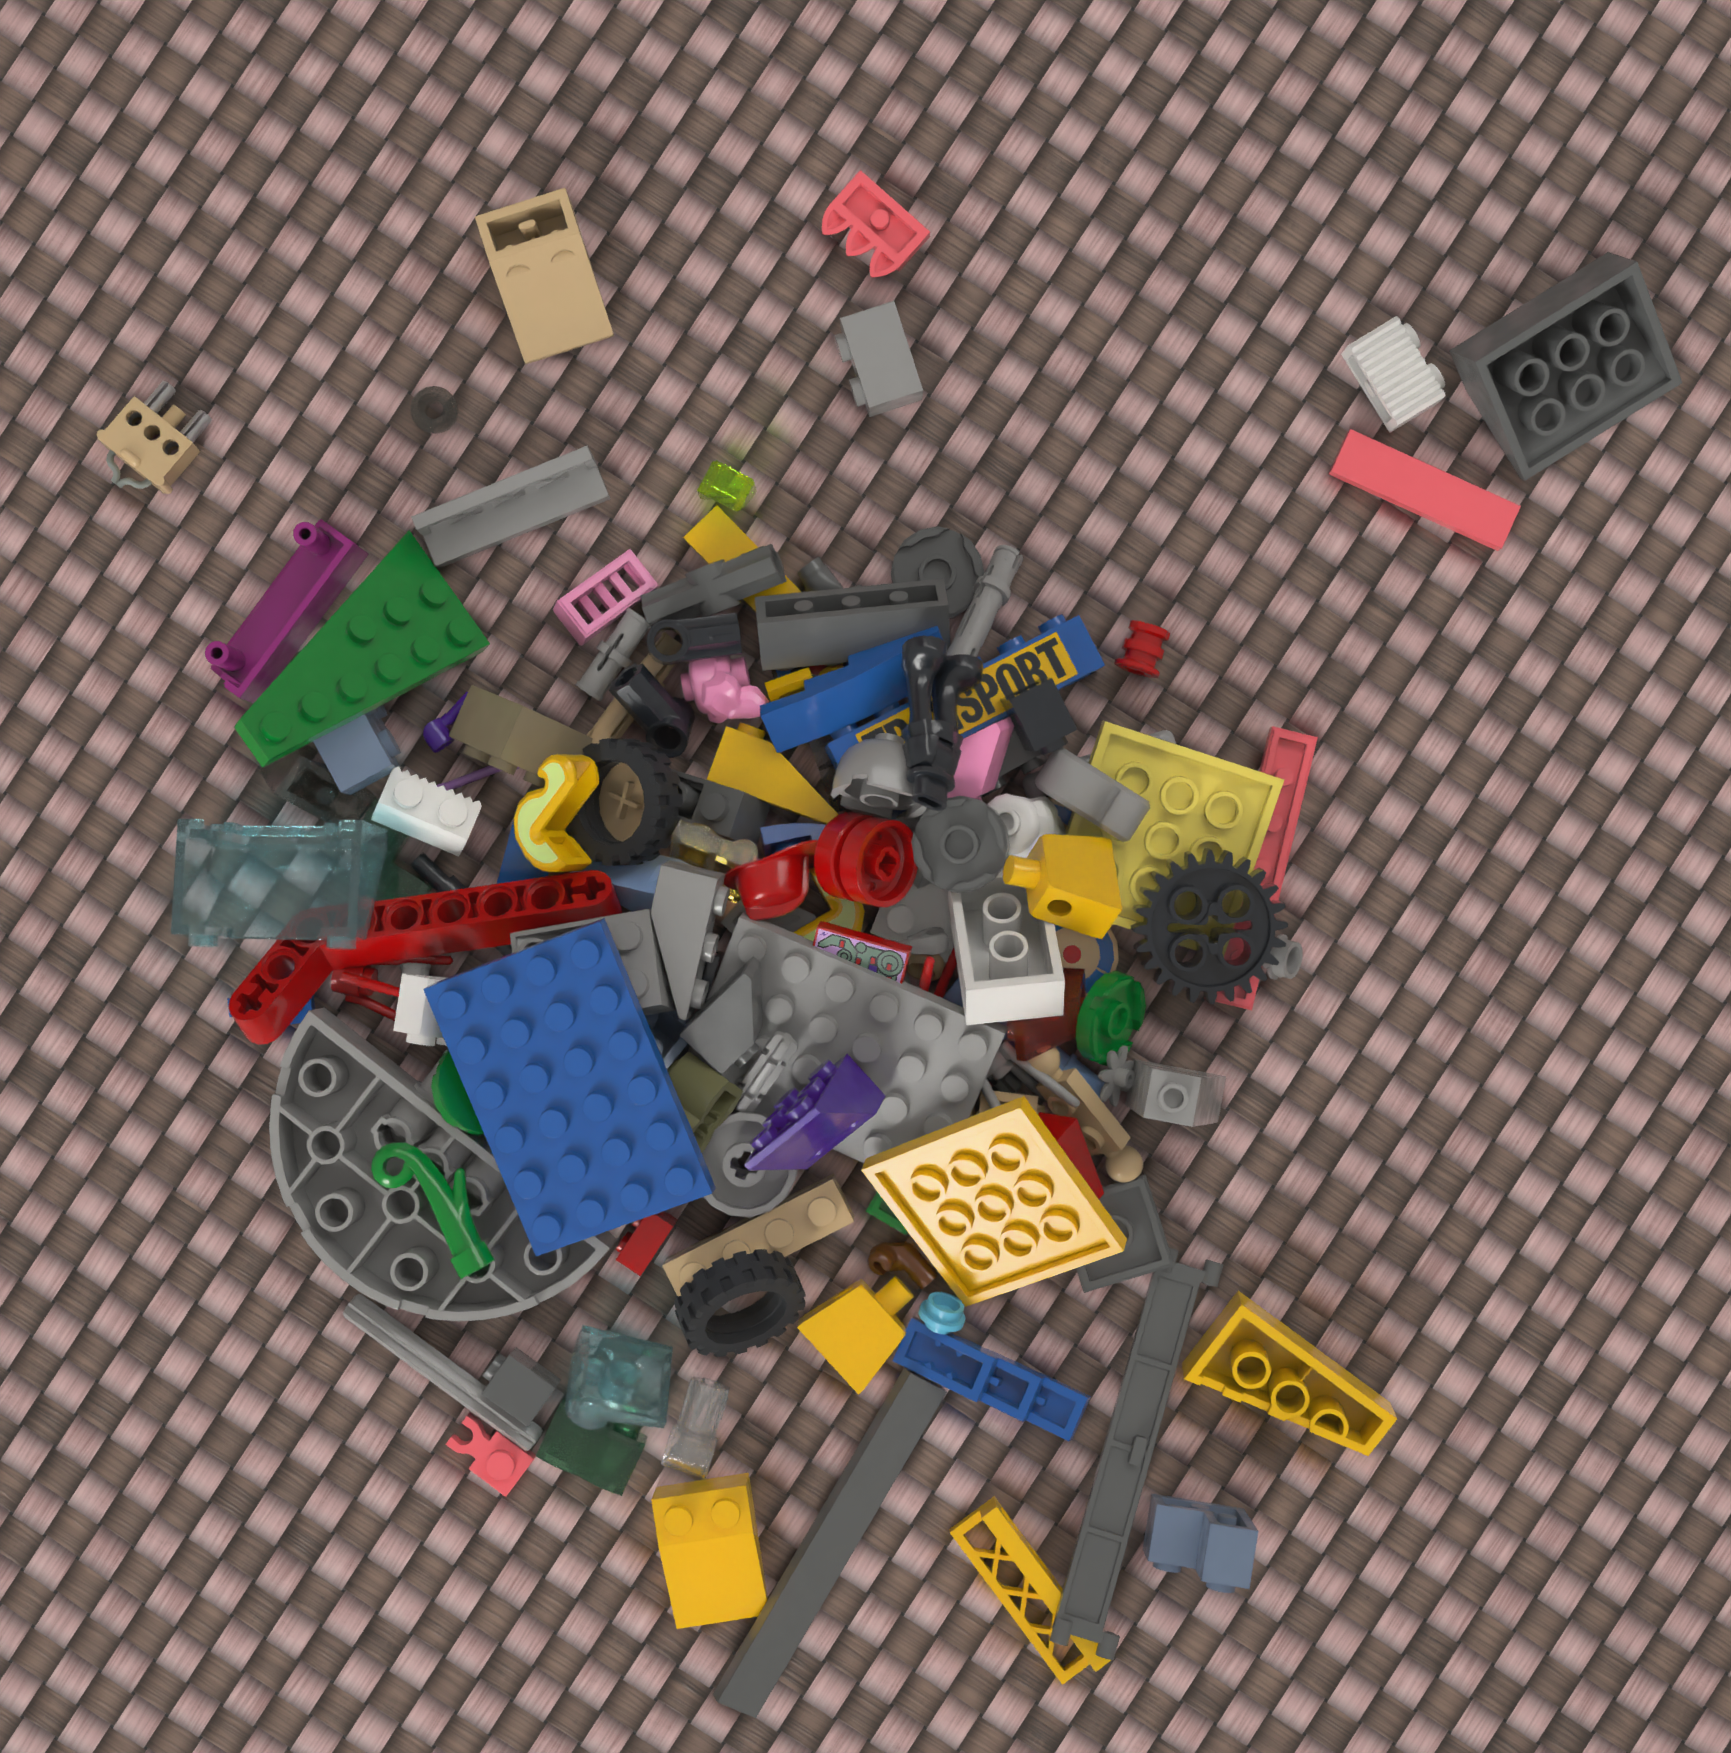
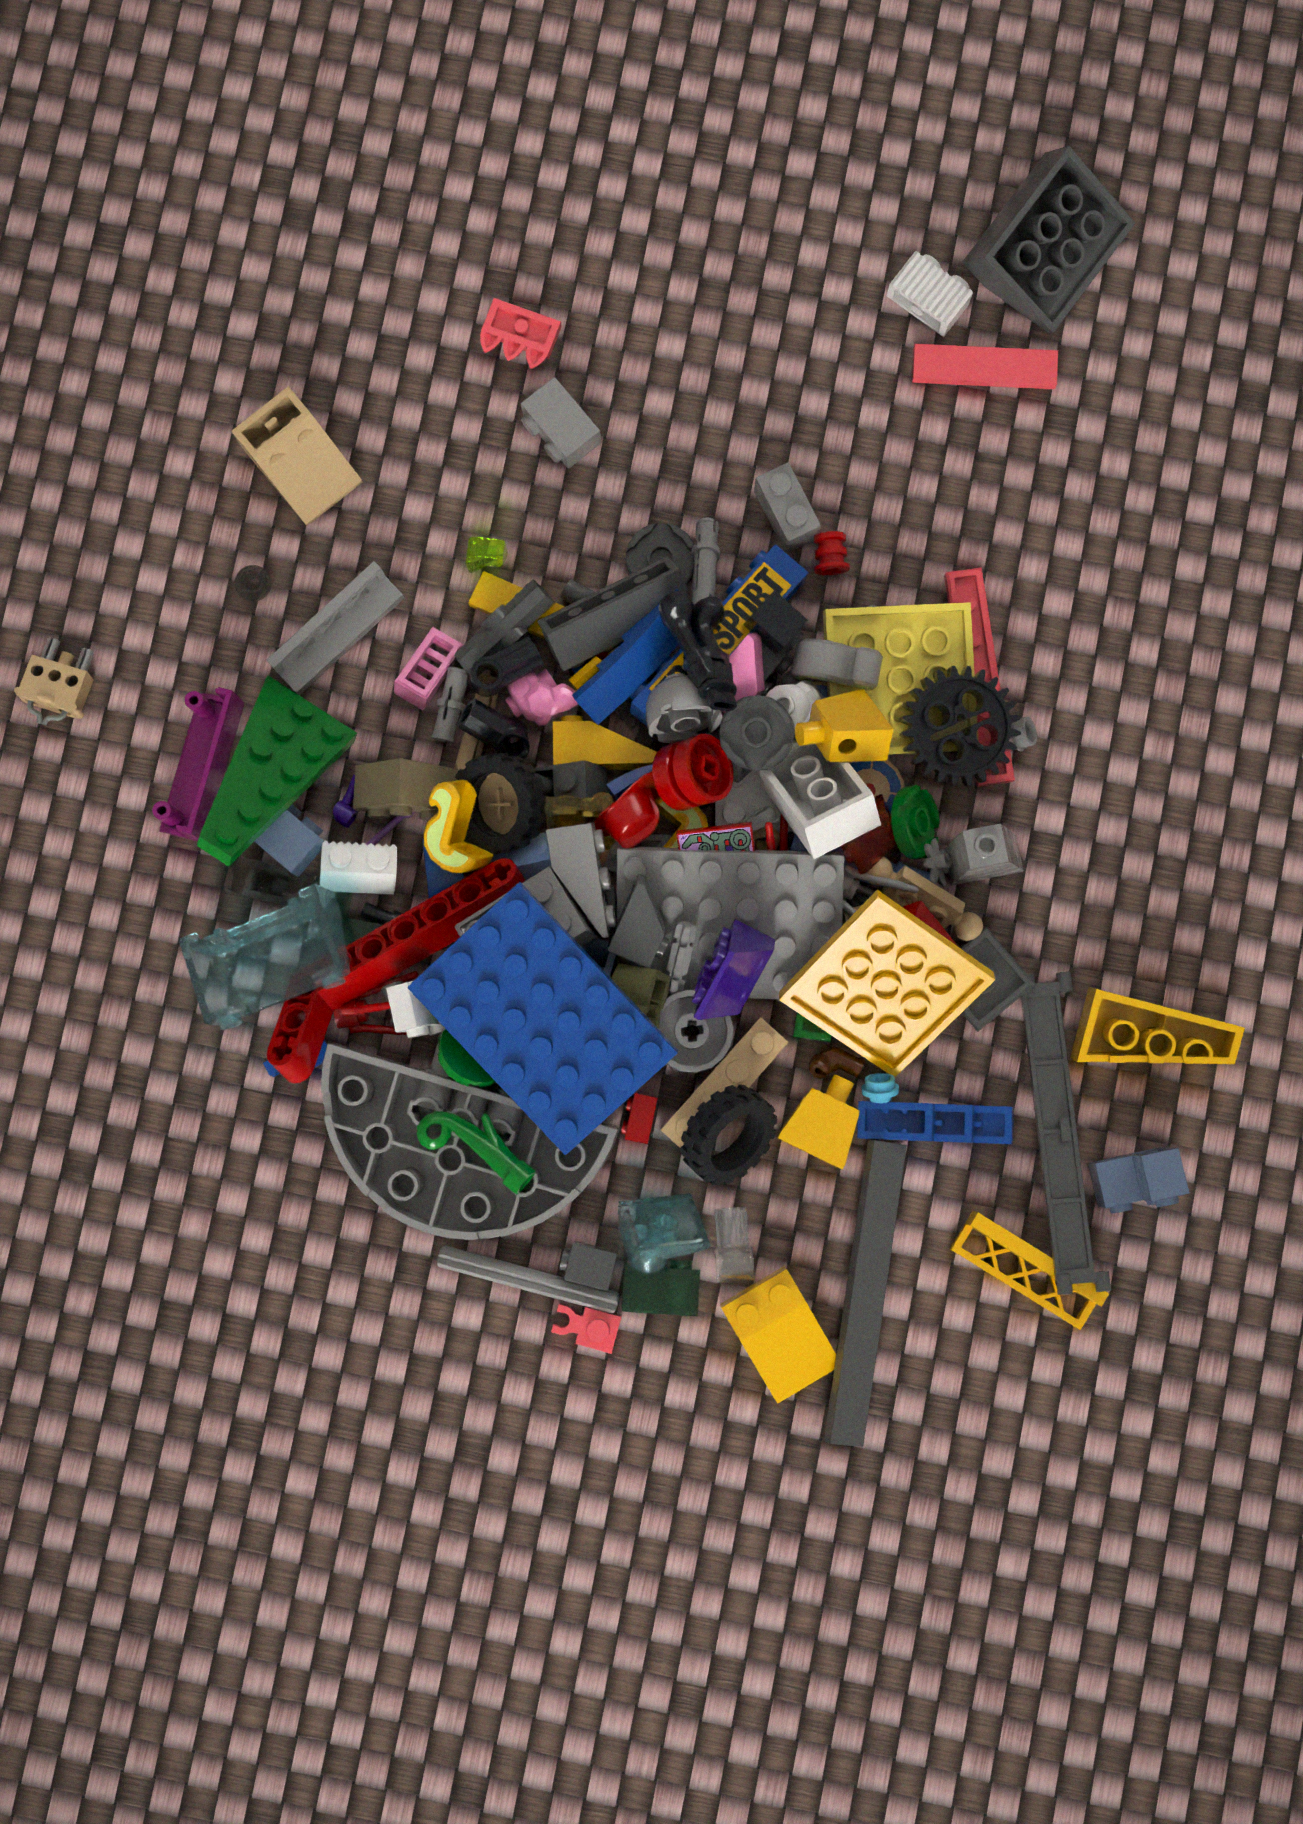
camera: 20 degrees left, 5 degrees down
none -> light grey brick [754,462,821,554]

